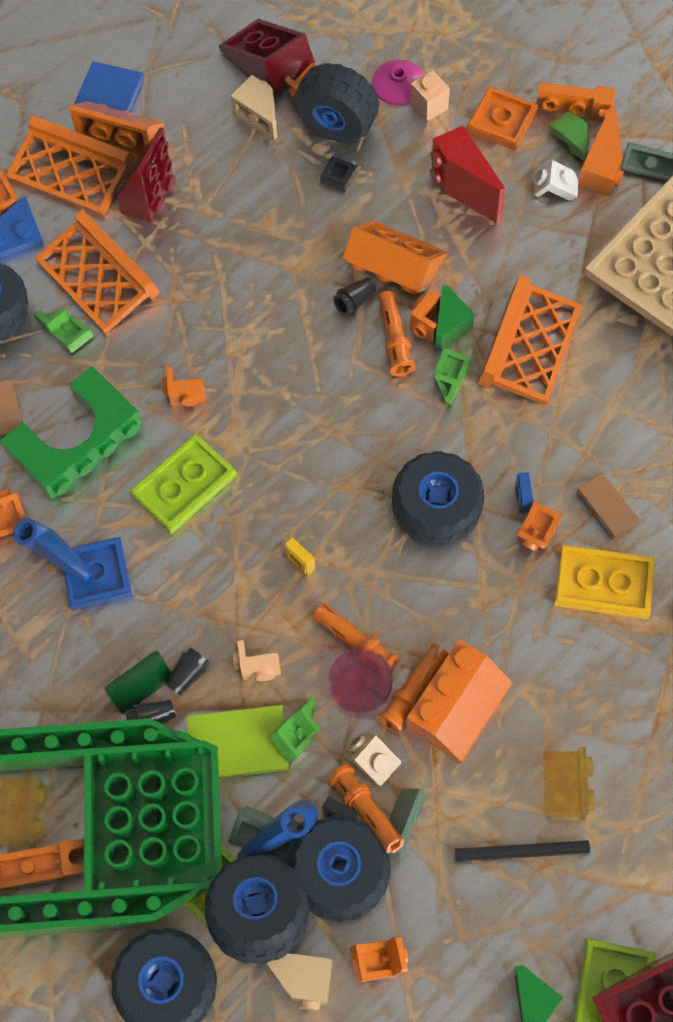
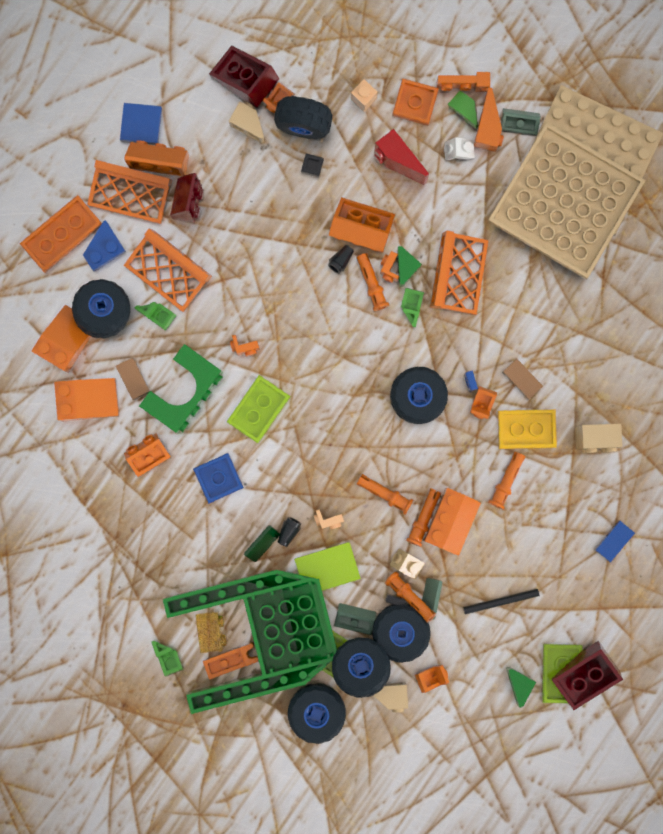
camera: 15 degrees left, 20 degrees up
blue piece [13,518,92,582] -> none
black cone [125,699,176,725] -> none
blue piece [237,800,318,859] -> none
bright green slope [269,697,320,763] -> none
yellow tile [285,537,315,576] -> none
clear pink tile [329,648,393,713] -> none
dark pink dish [372,60,424,105] -> none
clear yellow bracket [543,747,594,820] -> none
none -> orange pin [488,452,526,510]

